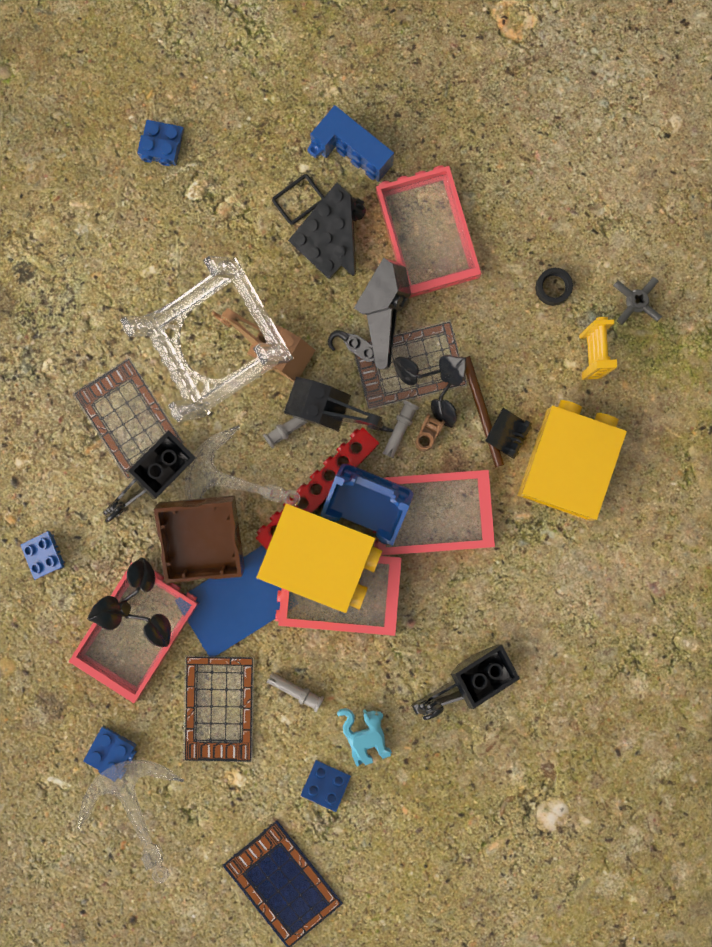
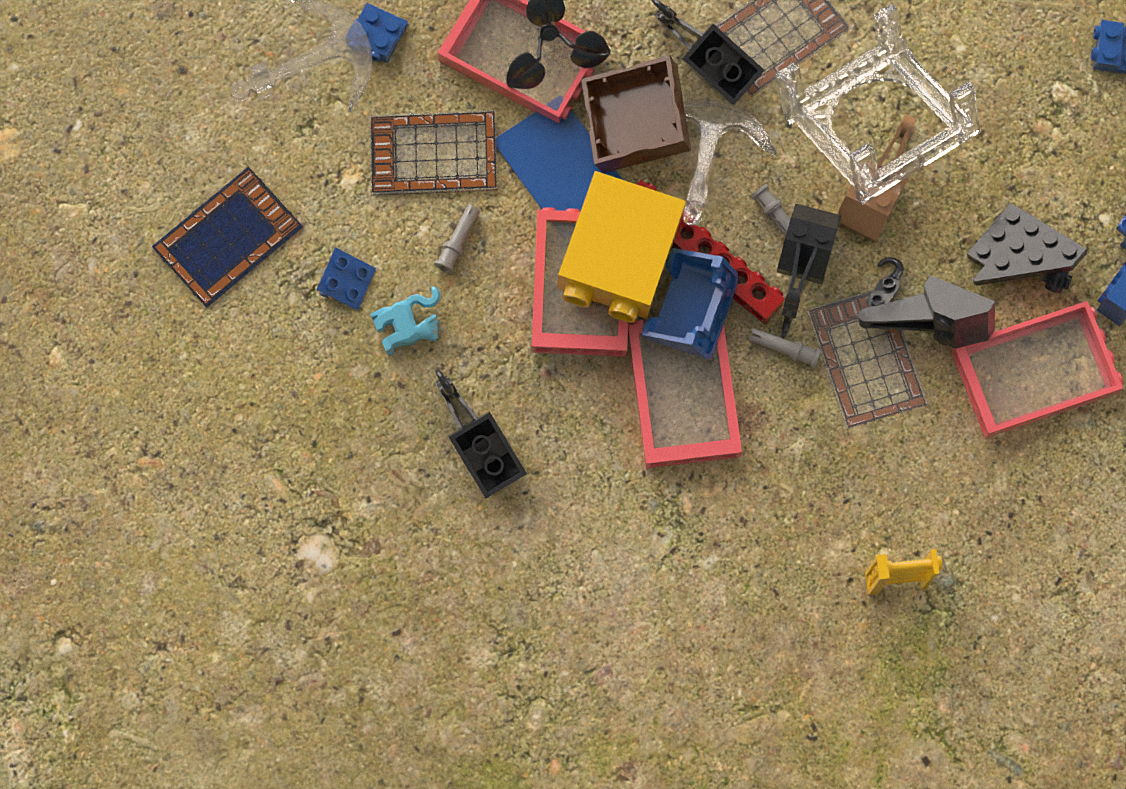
camera: 85 degrees right, 10 degrees down
black piece [272,174,325,225] -> none
black plant [394,355,466,428] -> none
medium nougat piece [415,413,445,452] -> none
reddish brown piece [466,356,504,468] -> none
black hinge [485,408,532,459] -> none
yellow brick [517,400,627,521] -> none
black tyre [535,267,573,306] -> none
dark grey bar [613,277,662,325] -> none

